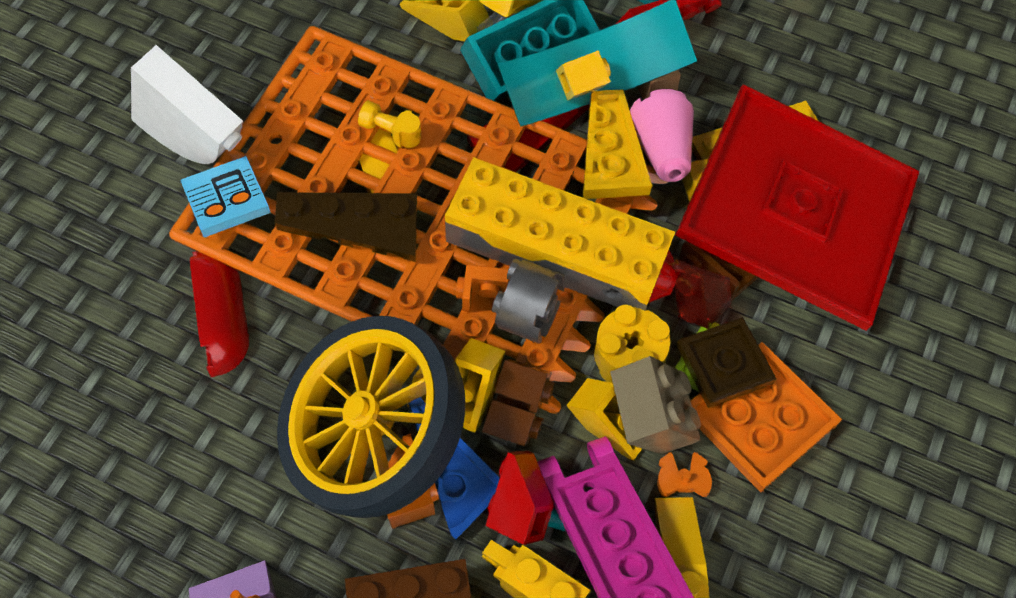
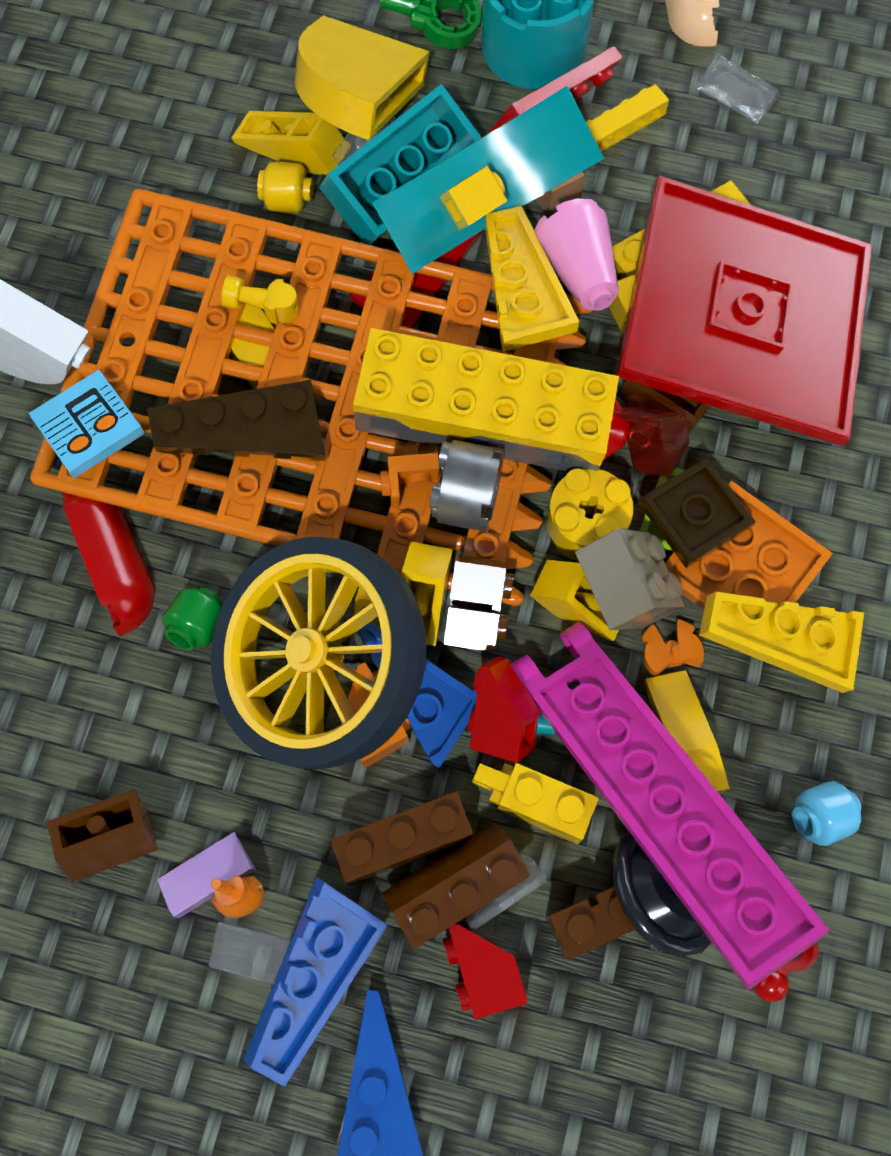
camera: 10 degrees left, 10 degrees up
none -> reddish brown brick [47,789,158,882]
none -> green head [162,588,222,651]
none -> yellow head [257,161,314,213]
none -> yellow piece [586,84,669,152]
none -> clear slope [697,54,780,124]
none -> yellow wing [699,592,864,693]

